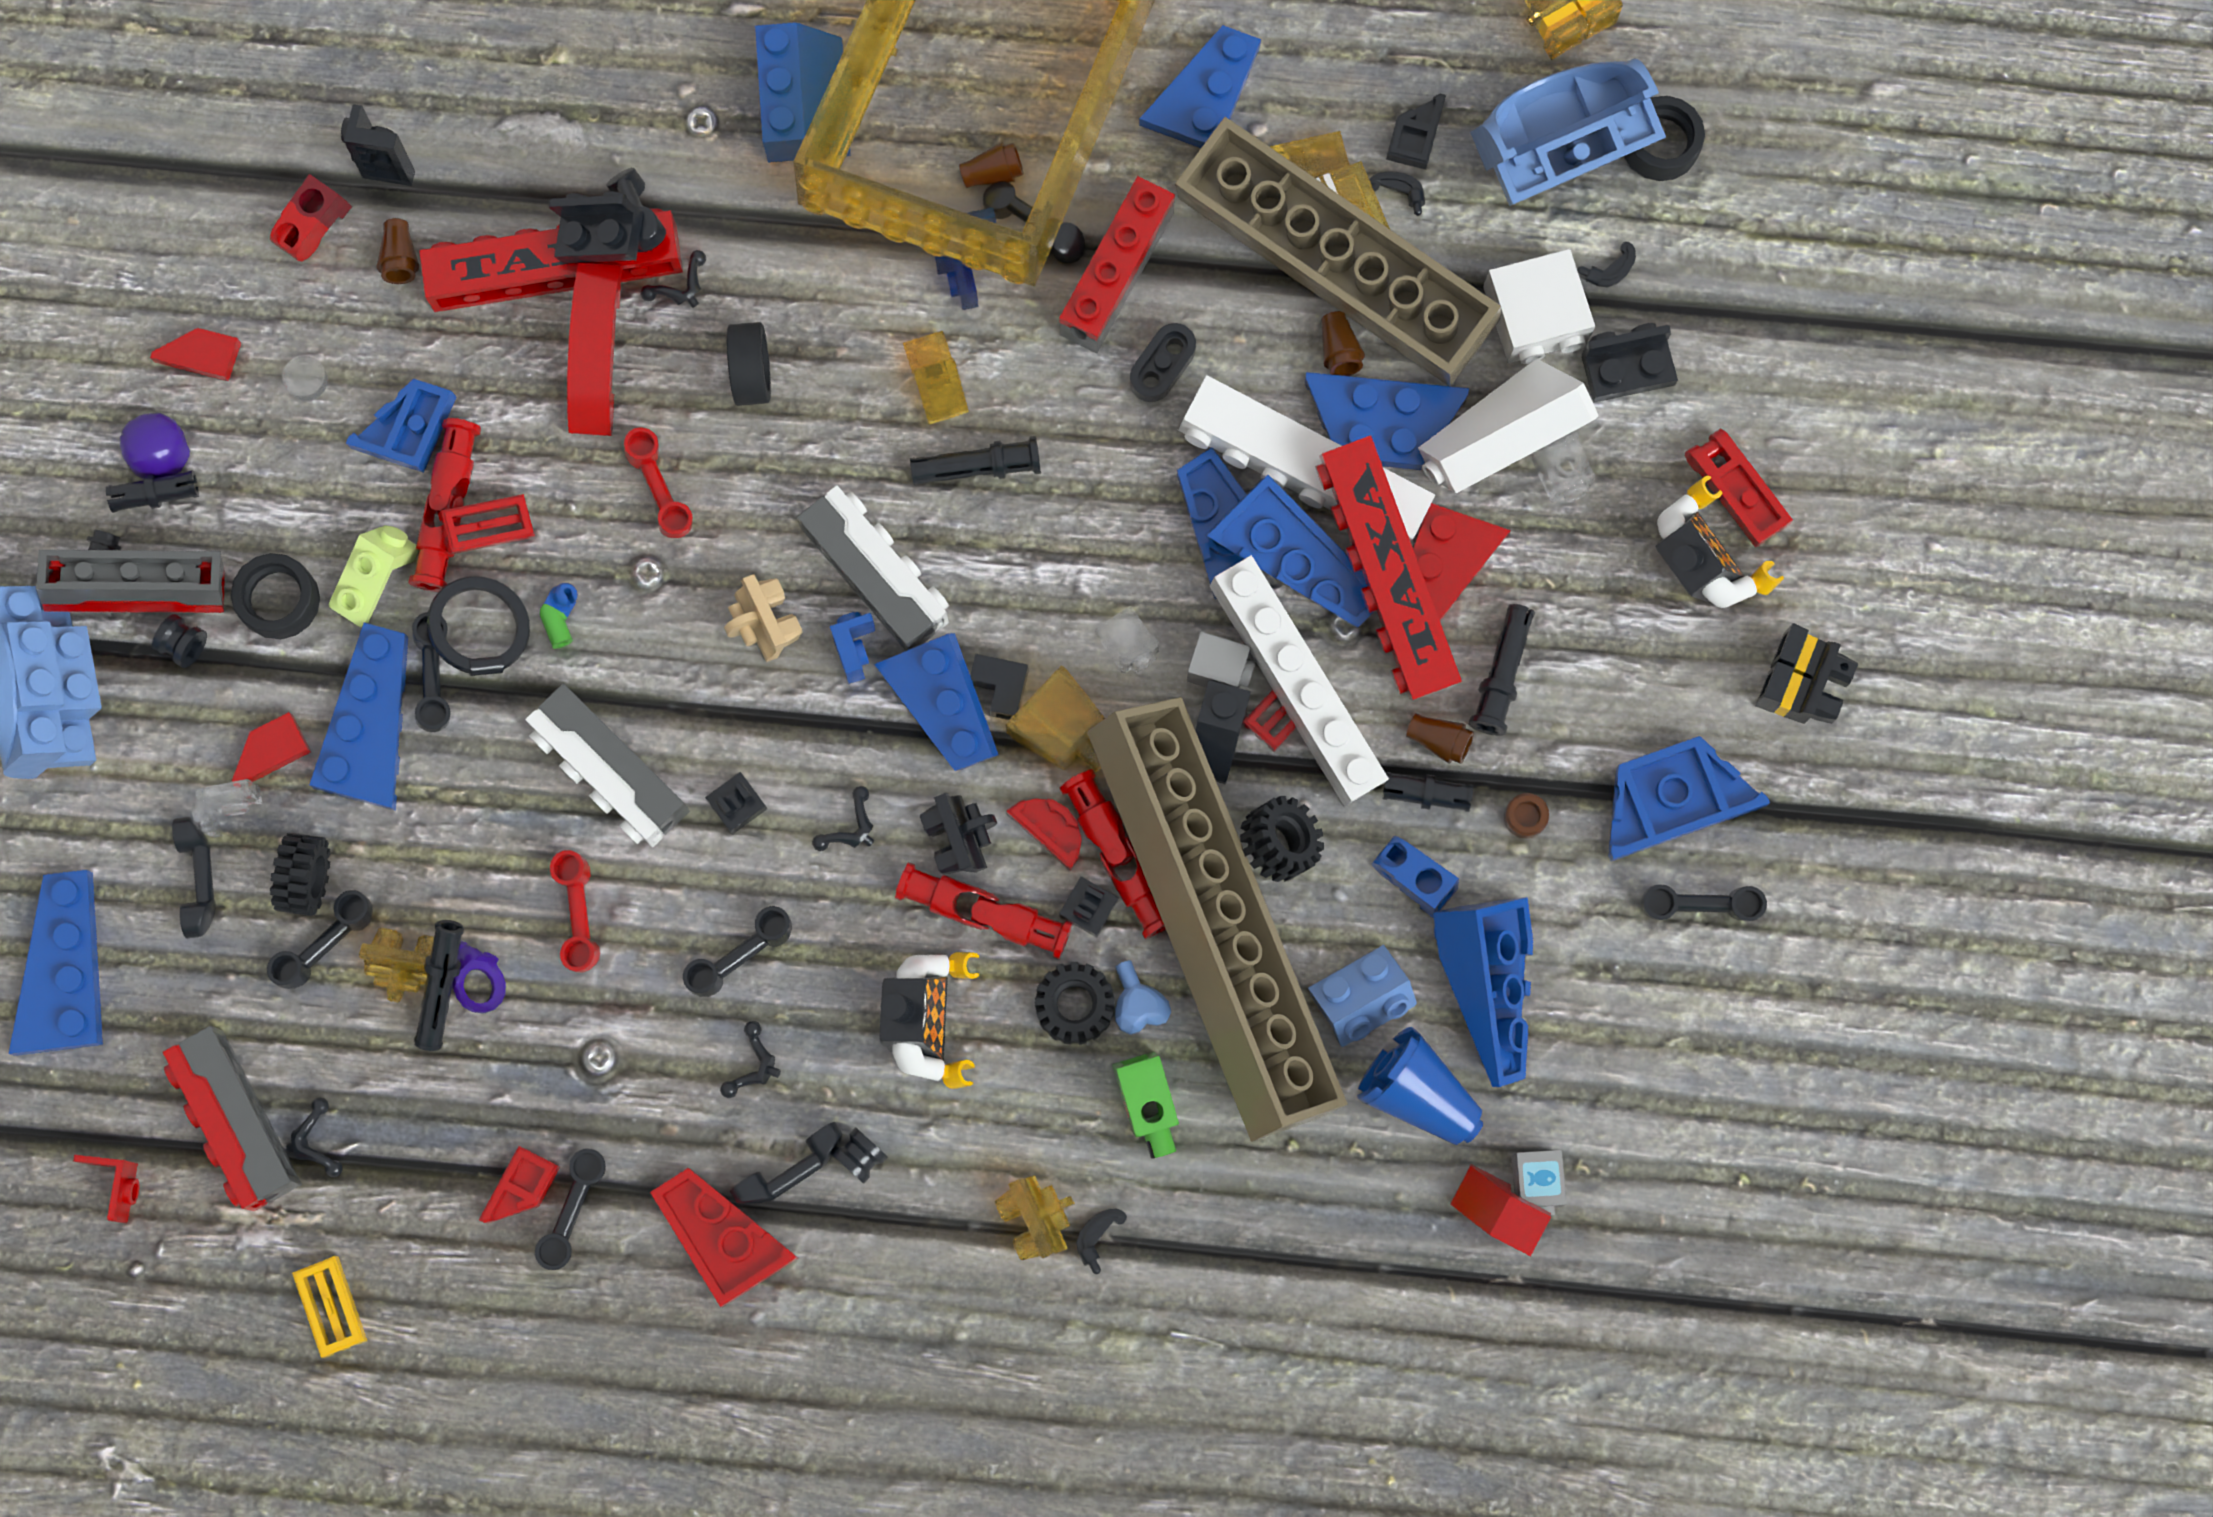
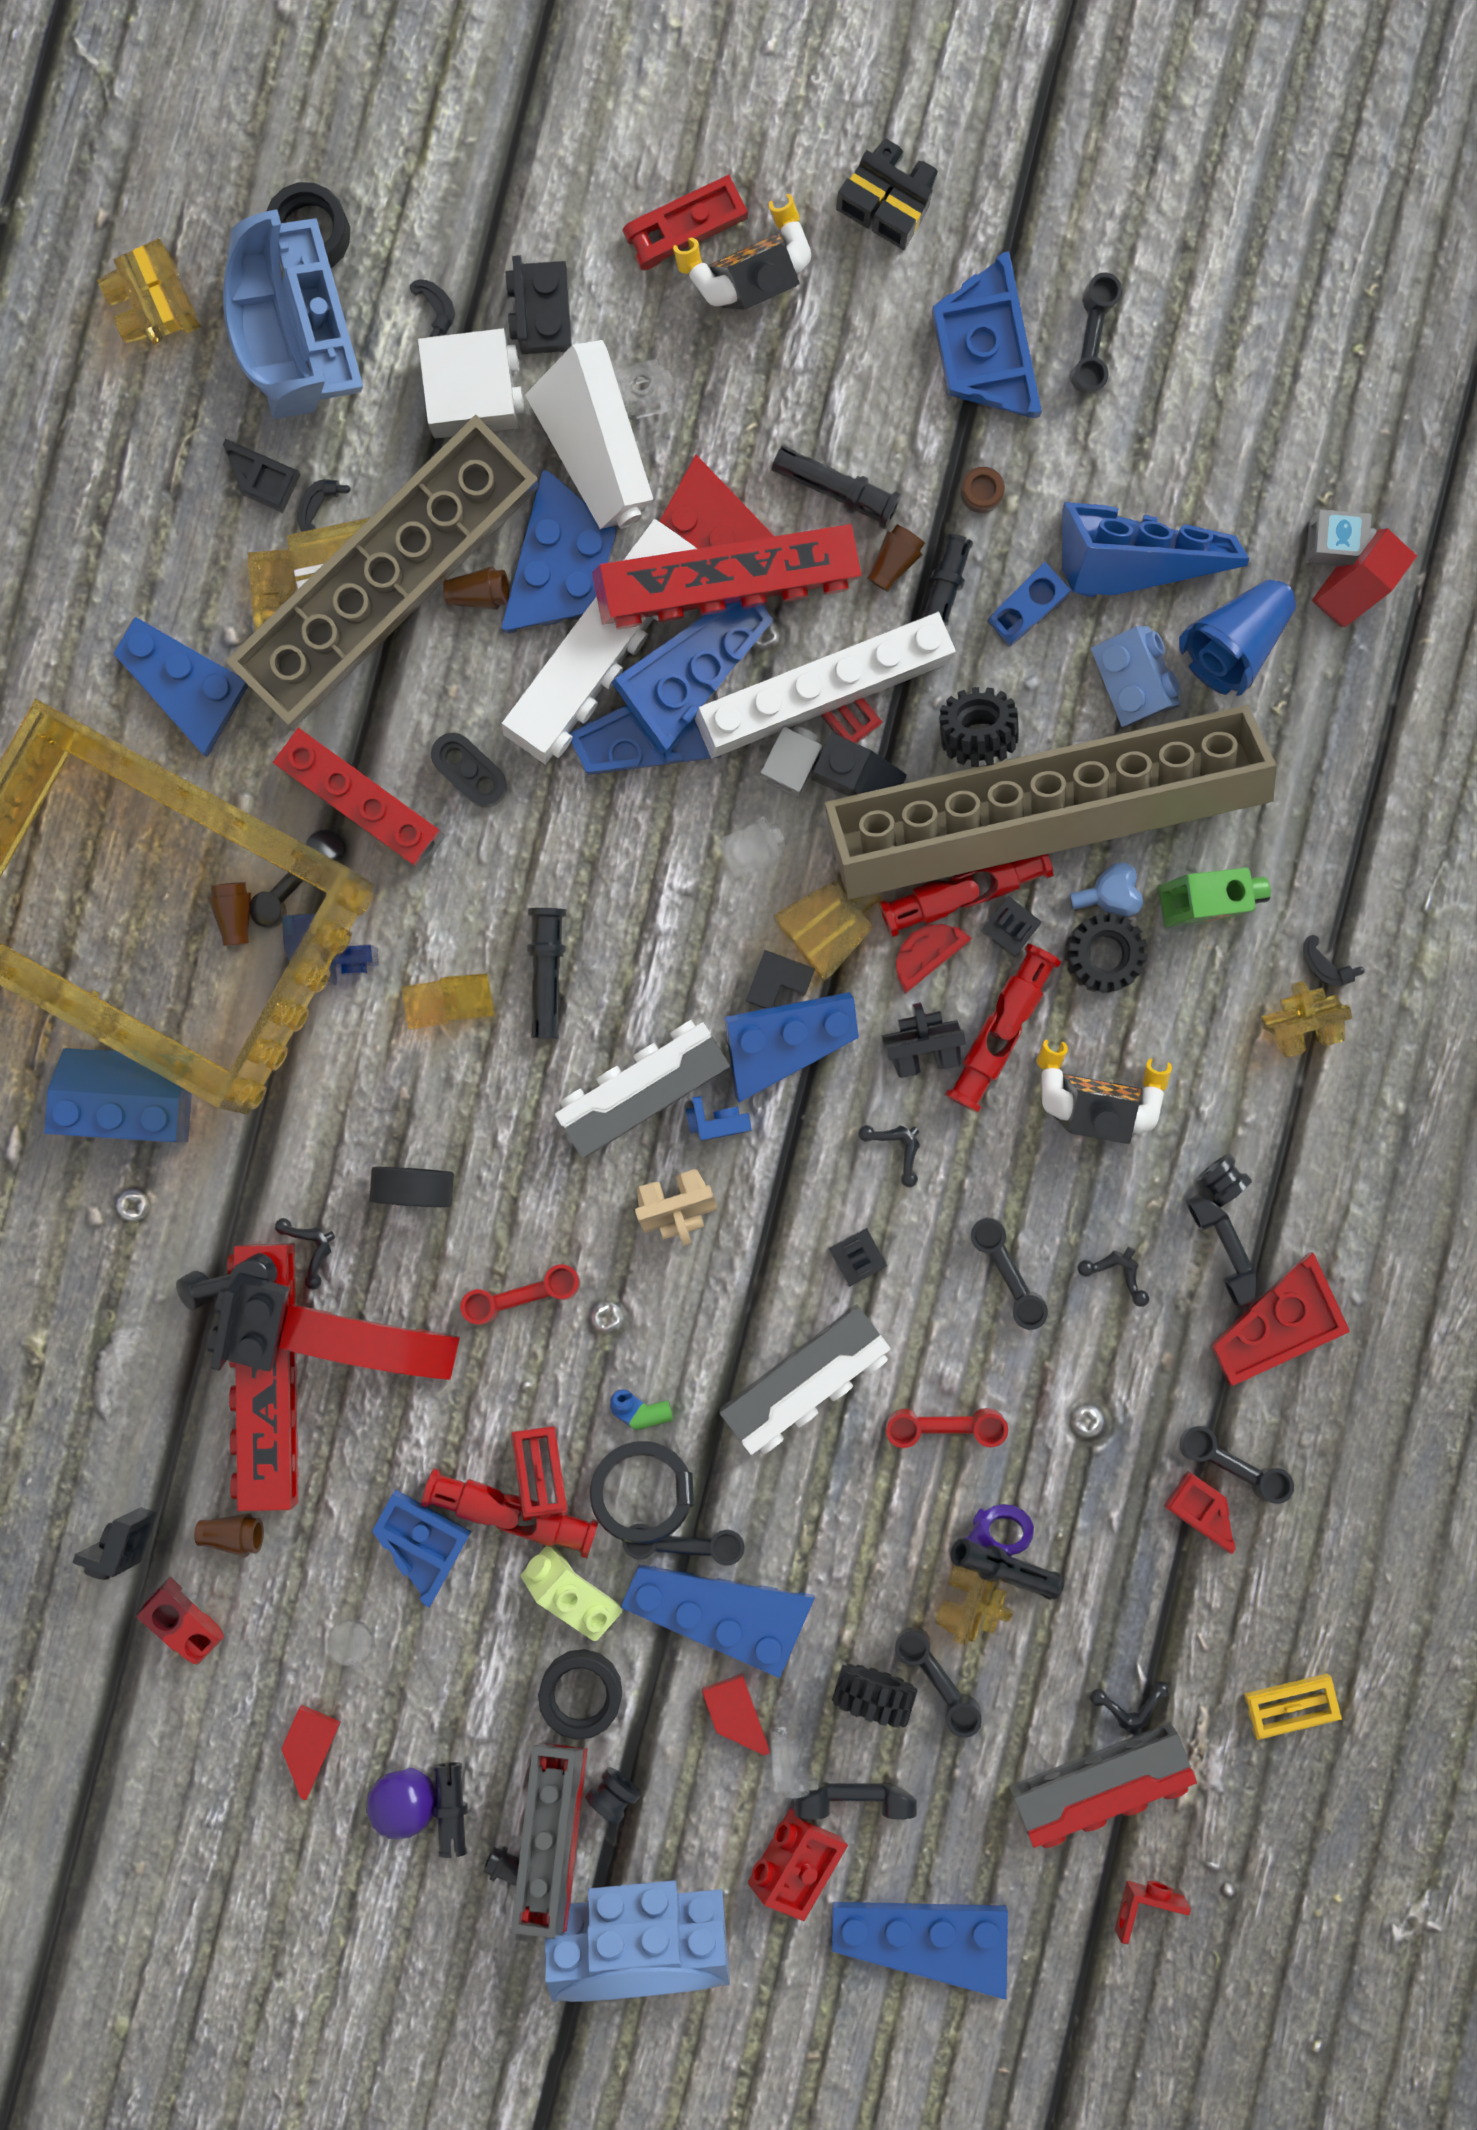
camera: 85 degrees left, 10 degrees up
none -> red bracket [748,1808,848,1921]

